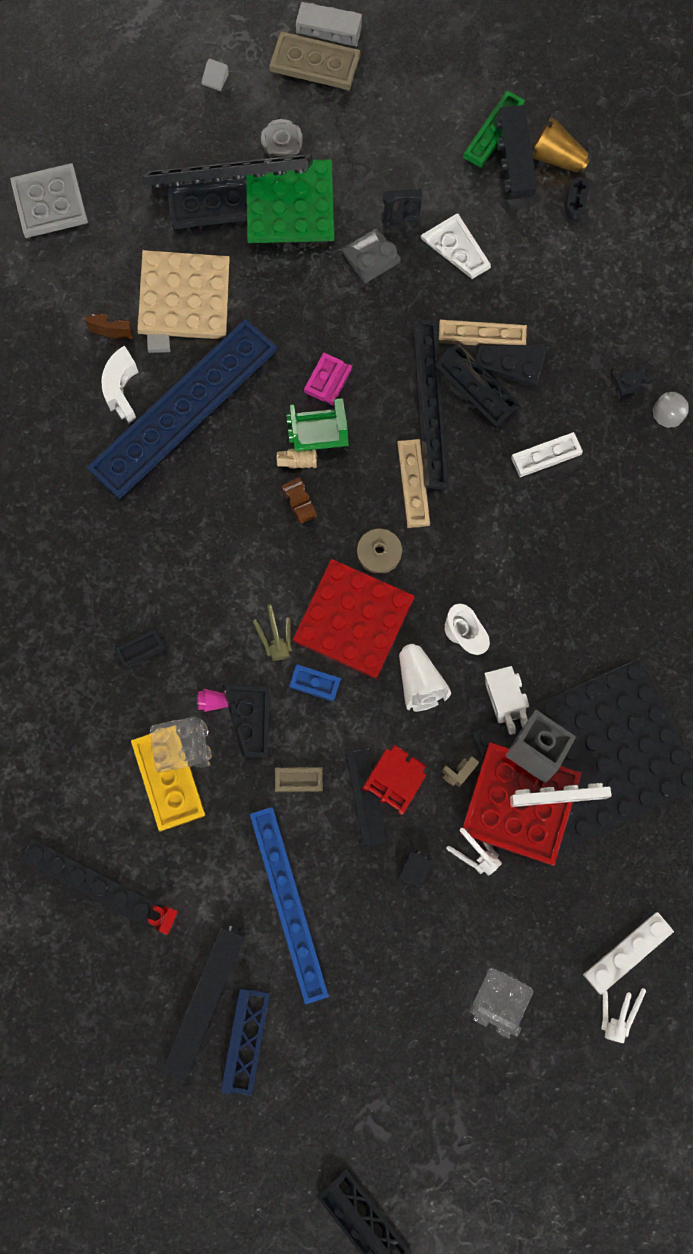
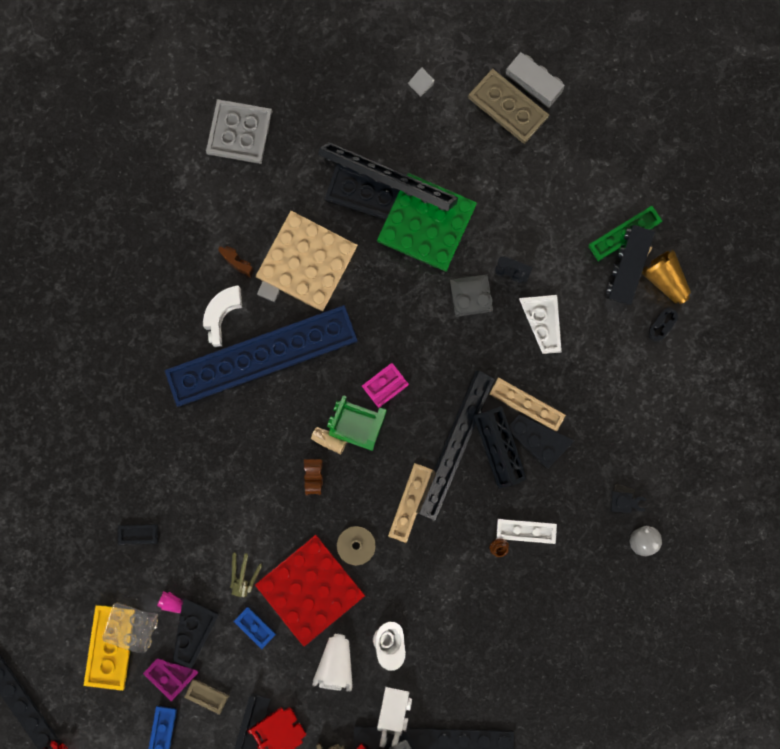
camera: 30 degrees right, 5 degrees up
light grey tile [261,119,303,158] -> none
none -> magenta wing [143,659,199,701]
none -> reddish brown plate [489,539,509,557]

